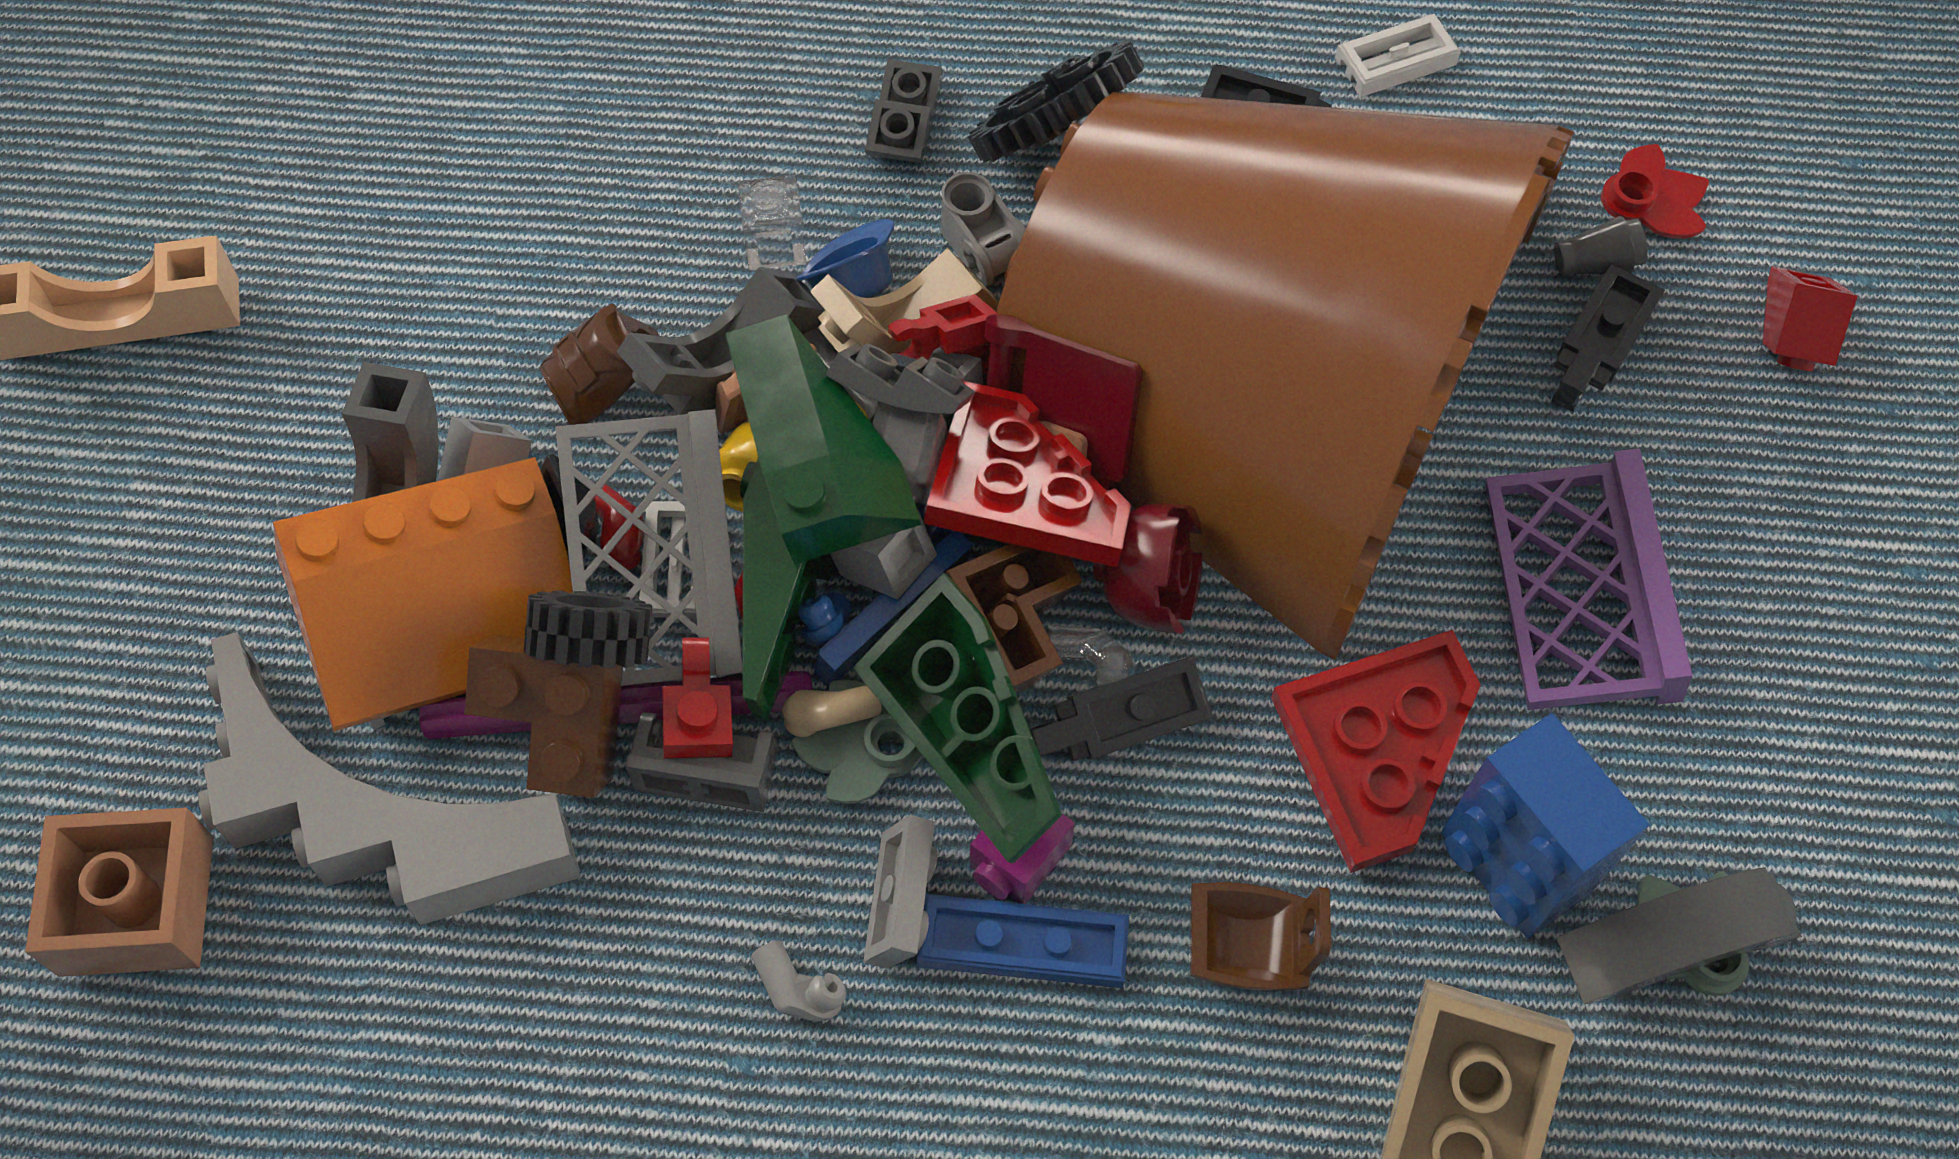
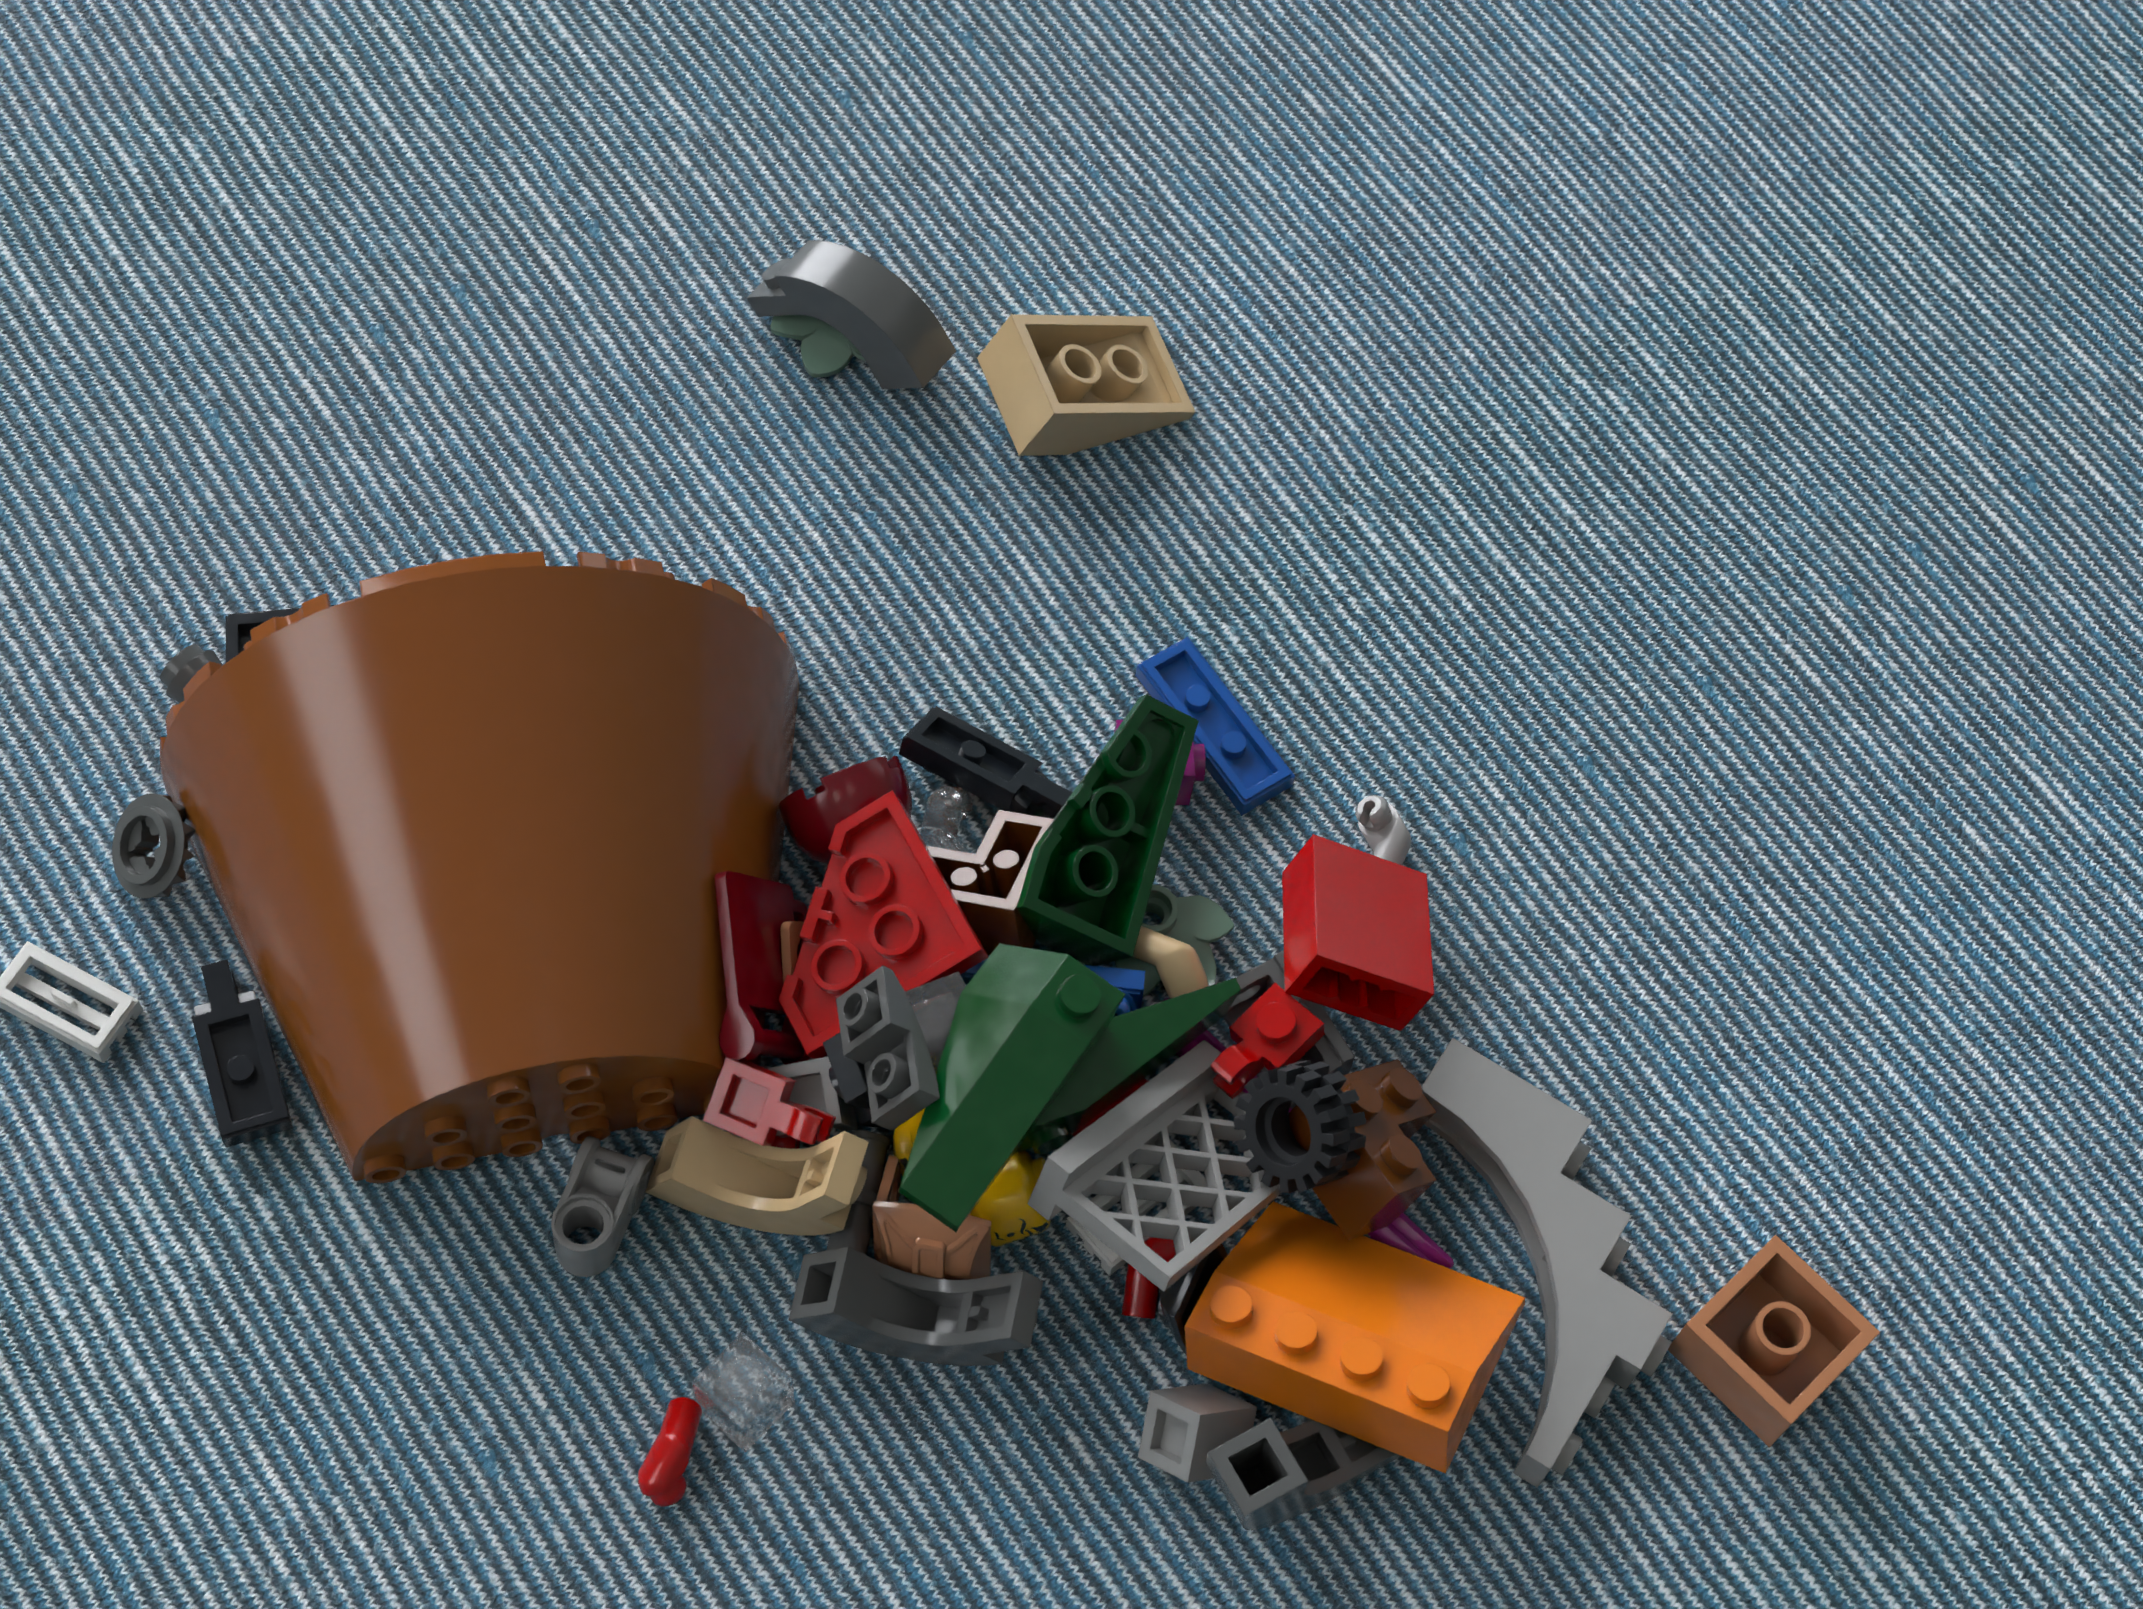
camera: 135 degrees left, 0 degrees up
reddish brown piece [539,303,660,425] -> none
blue piece [796,219,895,298] -> none
light grey plate [863,815,937,969] -> none
dark grey slope [865,59,943,163] -> none
black gear [967,40,1144,163] -> none
reddish brown piece [1190,882,1331,991] -> none
red plate [1271,630,1481,873] -> none
blue brick [1440,713,1650,939] -> none
medium lavender fence [1485,448,1692,710] -> none
red plate [1601,144,1709,239] -> none
red slope [1763,266,1858,371] -> none
none -> red arm [638,1397,702,1507]
none -> red brick [1282,834,1434,1031]

